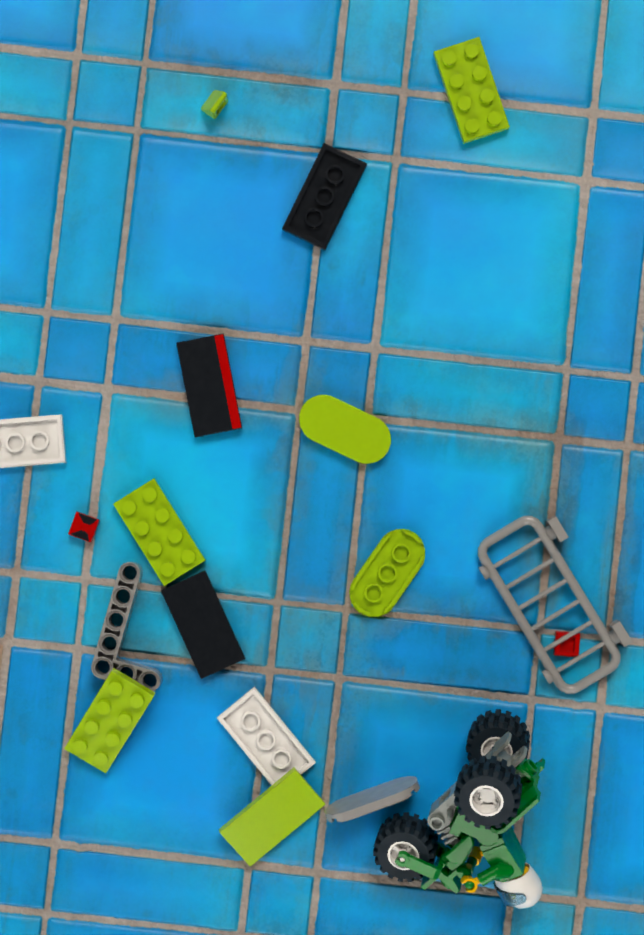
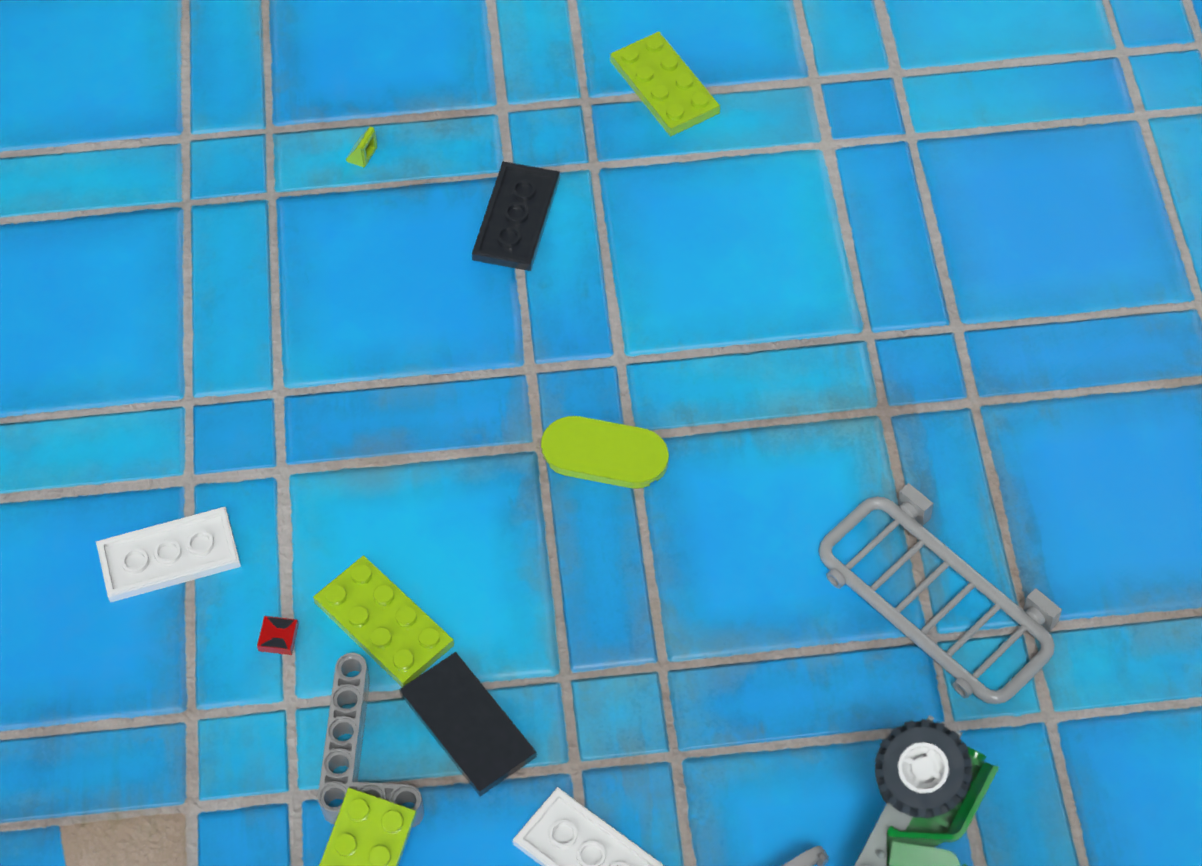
camera: 10 degrees left, 30 degrees down
black tile [176,333,242,438] -> none
lime tile [349,529,425,617] -> none
red tile [553,631,580,657] -> none

